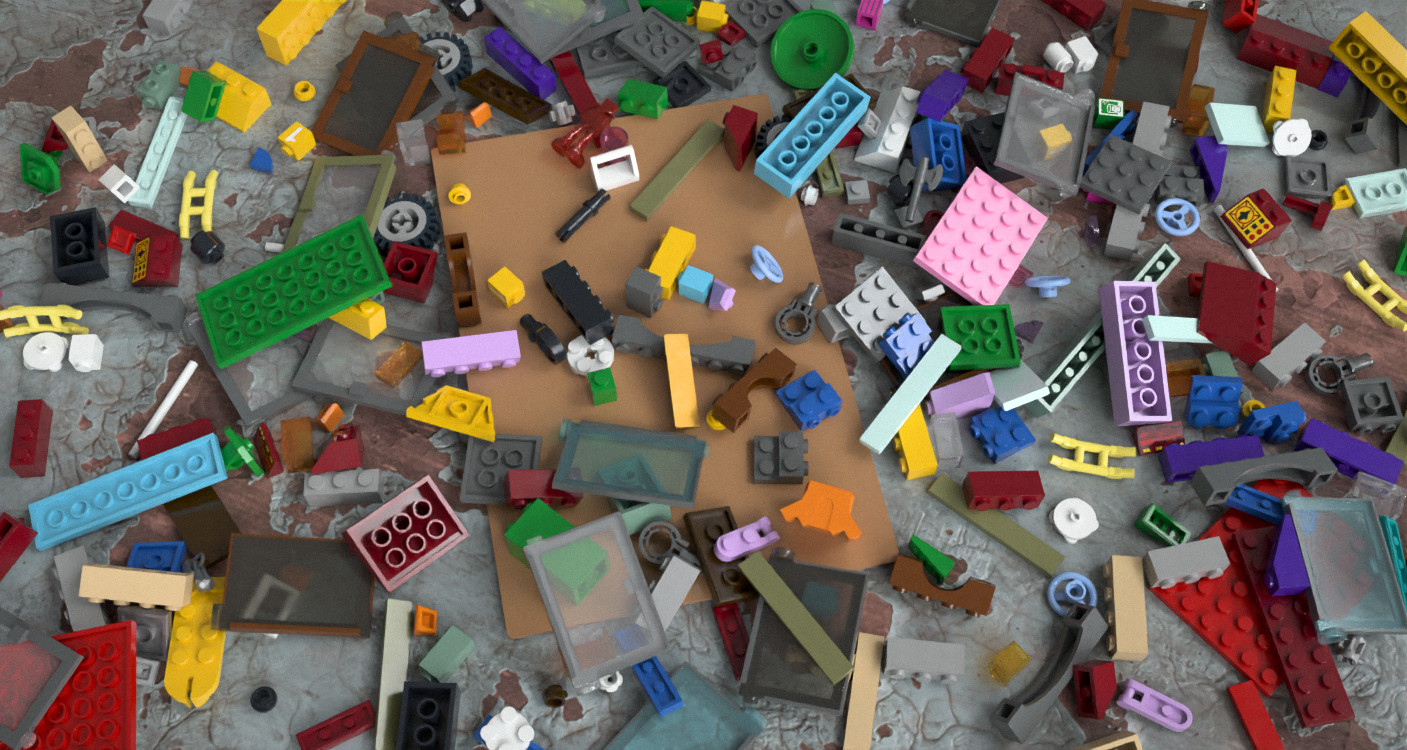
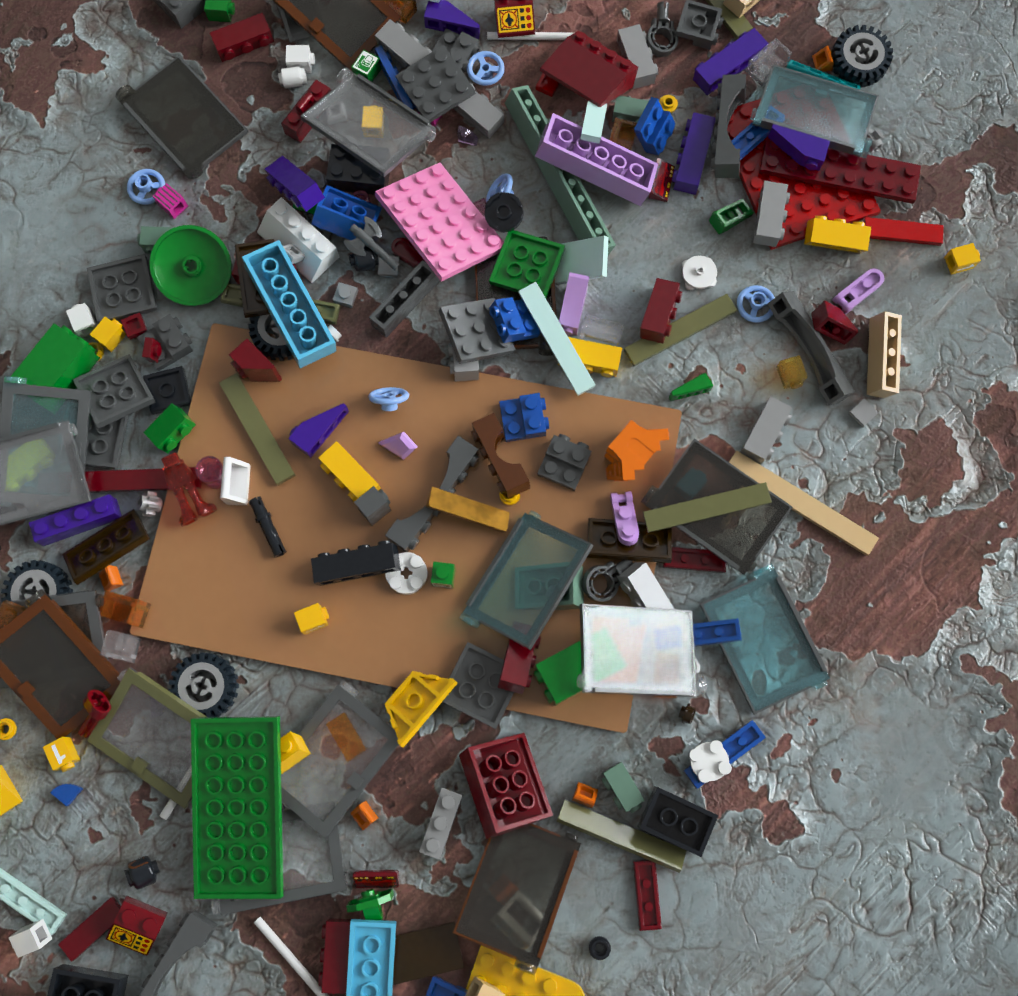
camera: 65 degrees left, 15 degrees up
red tile [107,225,137,255] -> none
light yellow piece [179,170,218,239] -> none
flat silver piece [181,552,215,593] -> none
clear orange panel [281,416,315,473] -> none
dark red slope [311,423,365,475] -> none
dark red slope [383,241,437,304] -> none
lavender brick [422,330,521,377] -> none
reddish brown arch [444,232,482,327] -> none
yellow plate [448,183,471,205] -> none
black pin [520,314,567,365] -> none
medium azure brick [676,265,713,304] -> none
dark grey pin [775,282,822,345] -> none
reddish brown arch [889,553,996,618] -> none
light grey plate [913,282,945,302] -> none
dark red brick [960,28,1015,93] -> none
blue plate [968,407,1036,464] -> none
clear purple tile [1014,320,1043,344] -> none
light yellow piece [1047,433,1136,479] -> none
tan brick [1103,555,1148,662] -> none
blue plate [1237,401,1306,443] -> none
none -> dark red piece [78,690,111,738]
none -> dark purple slope [288,403,349,458]
none -> black tile [484,192,524,233]
none -> yellow brick [804,216,871,253]

